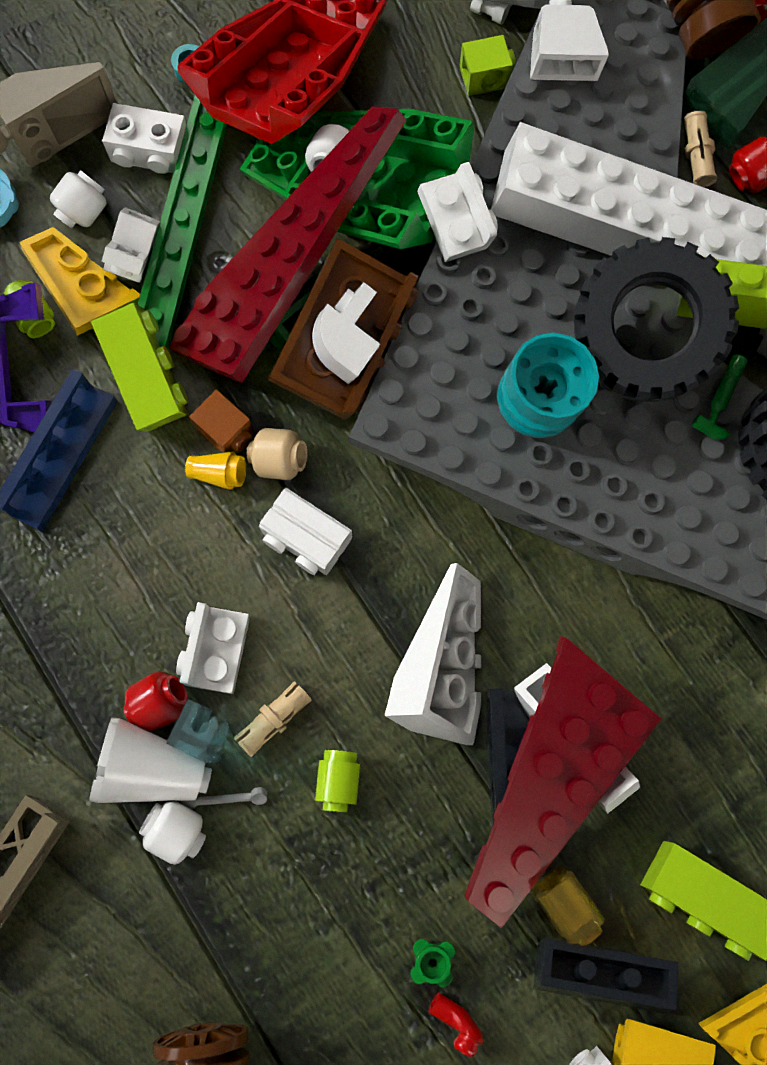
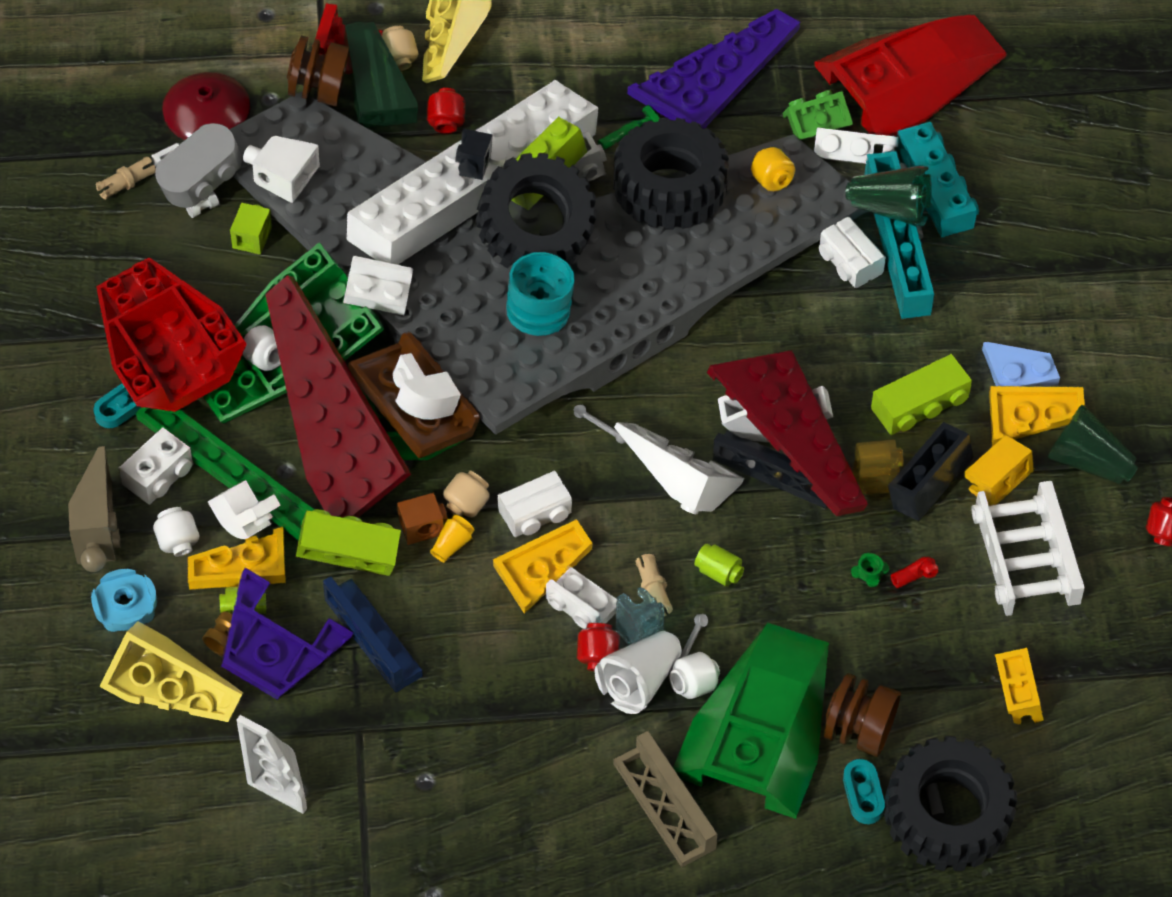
camera: 60 degrees left, 20 degrees down
tan pin [683,111,717,187] -> none
green piece [691,355,747,440] -> none
none -> black brick [455,128,493,180]
none -> yellow wing [493,519,592,614]
none -> light grey hinge [574,405,626,444]
none -> green wedge [673,622,829,819]

